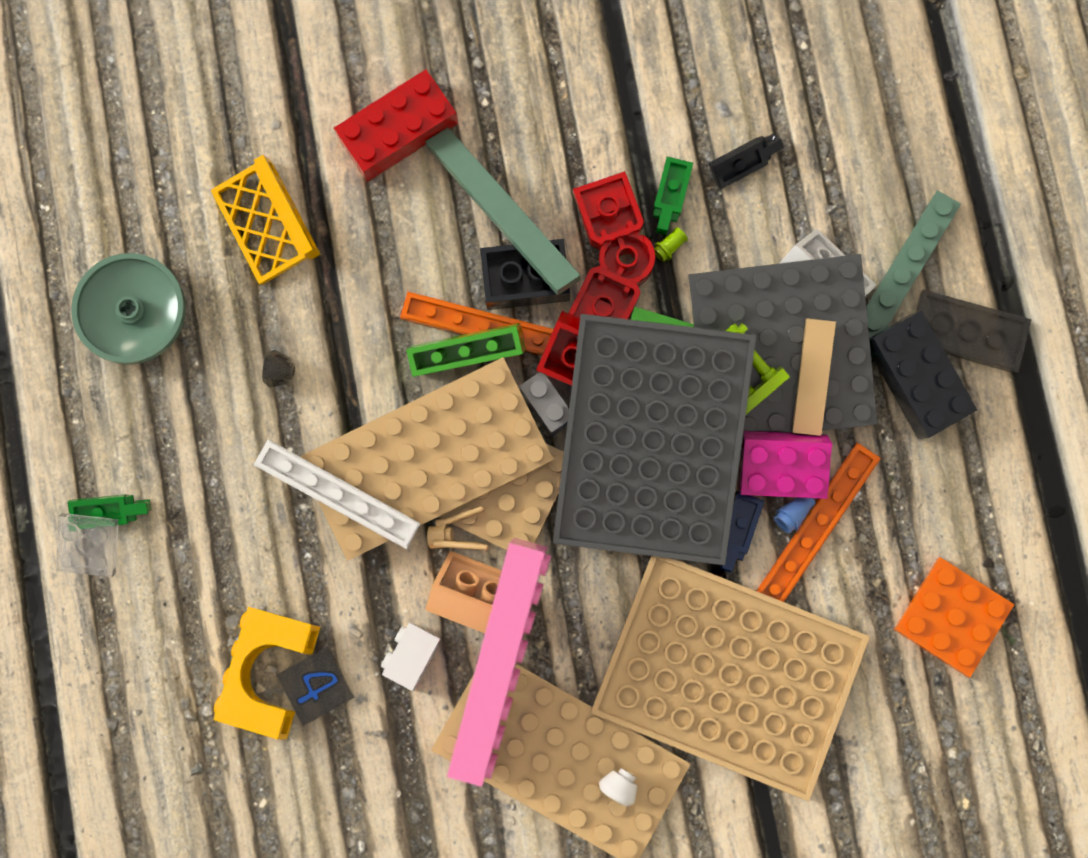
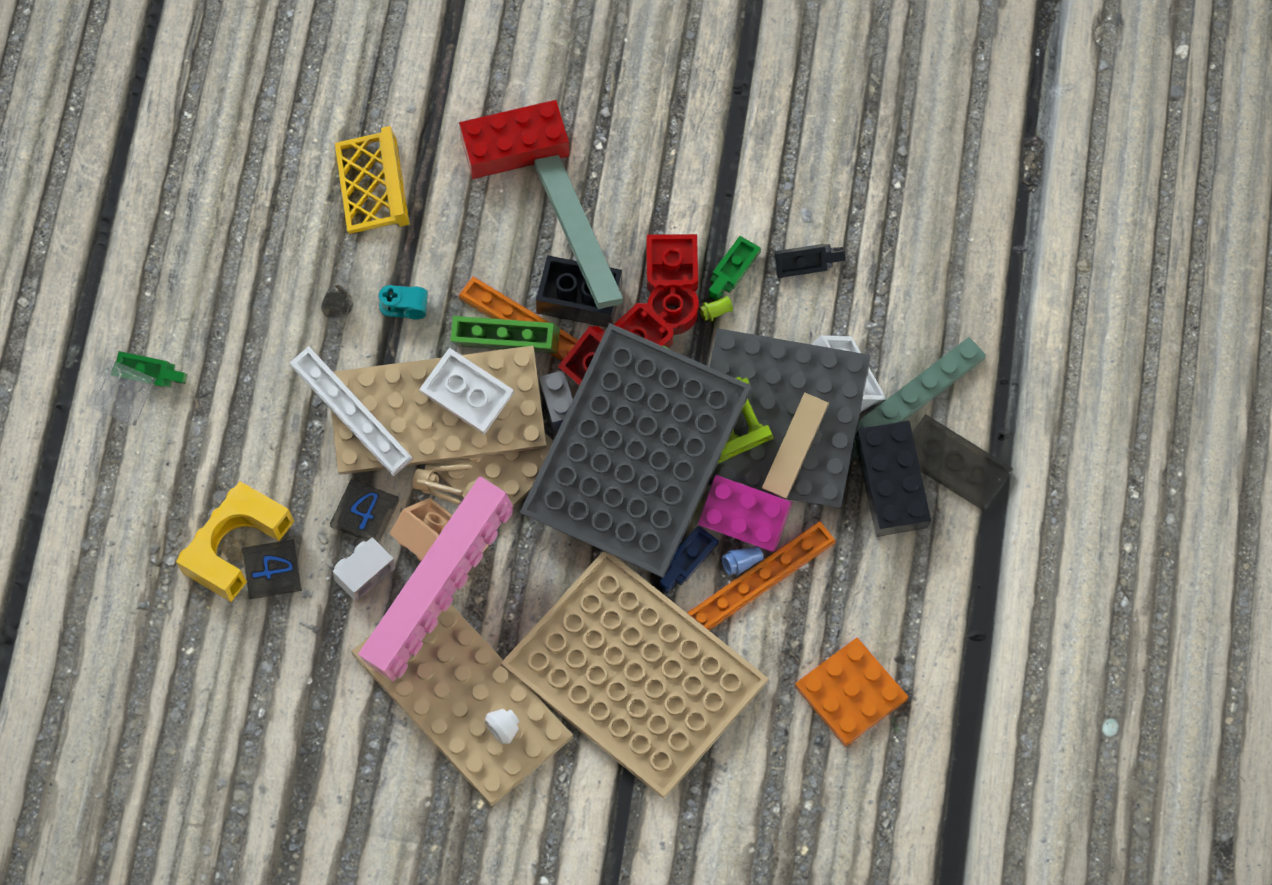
camera: 15 degrees right, 15 degrees down
sand green dish [71,253,186,365] -> none
none -> clear smoke tile [330,479,399,543]
none -> teal piece [378,285,428,320]
none -> white plate [419,348,514,435]

